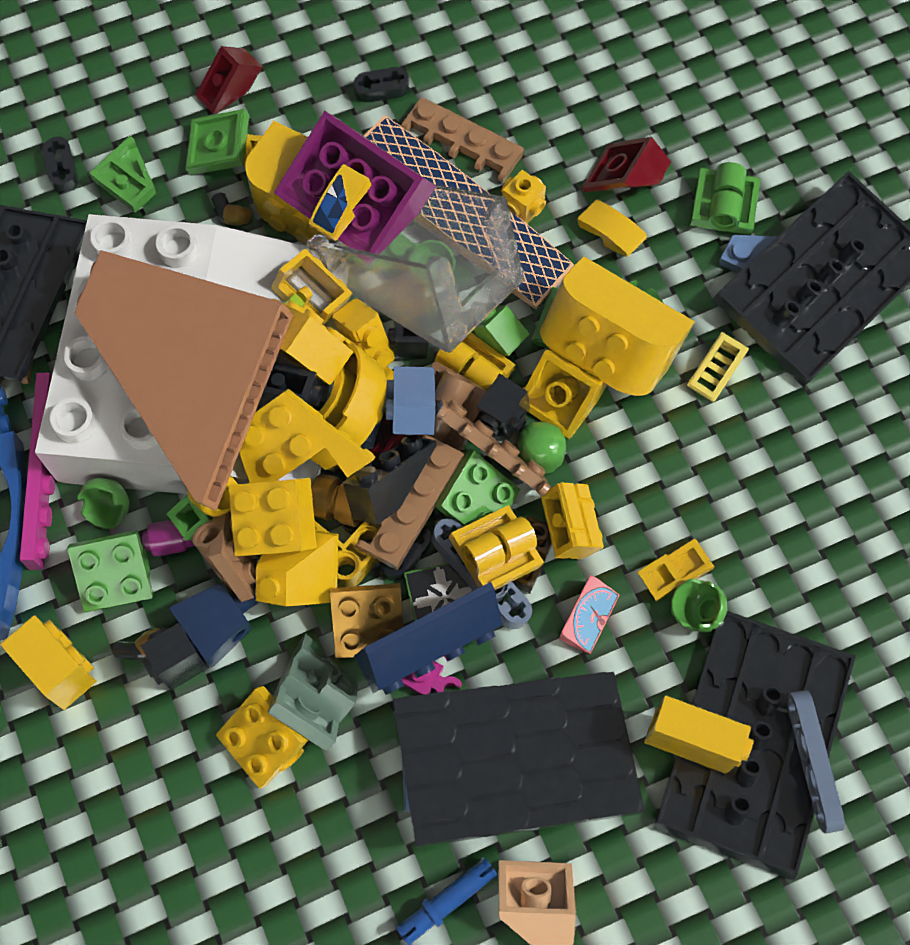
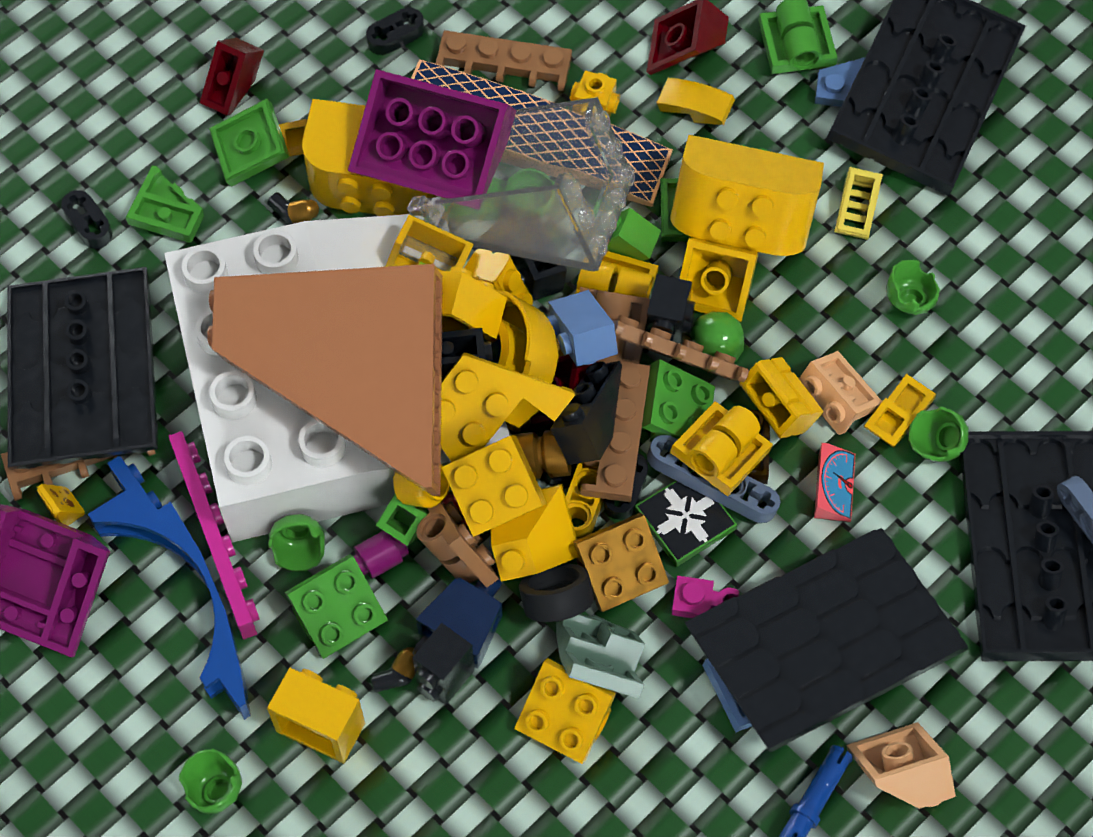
camera: 20 degrees left, 5 degrees down
slope [309,164,372,242] -> none
dark blue slope [354,582,502,695] -> none
yellow brick [644,695,753,774] -> none
none -> black tyre [519,564,594,622]
none -> light nougat bracket [799,351,883,435]
none -> bright green hair [886,260,940,315]

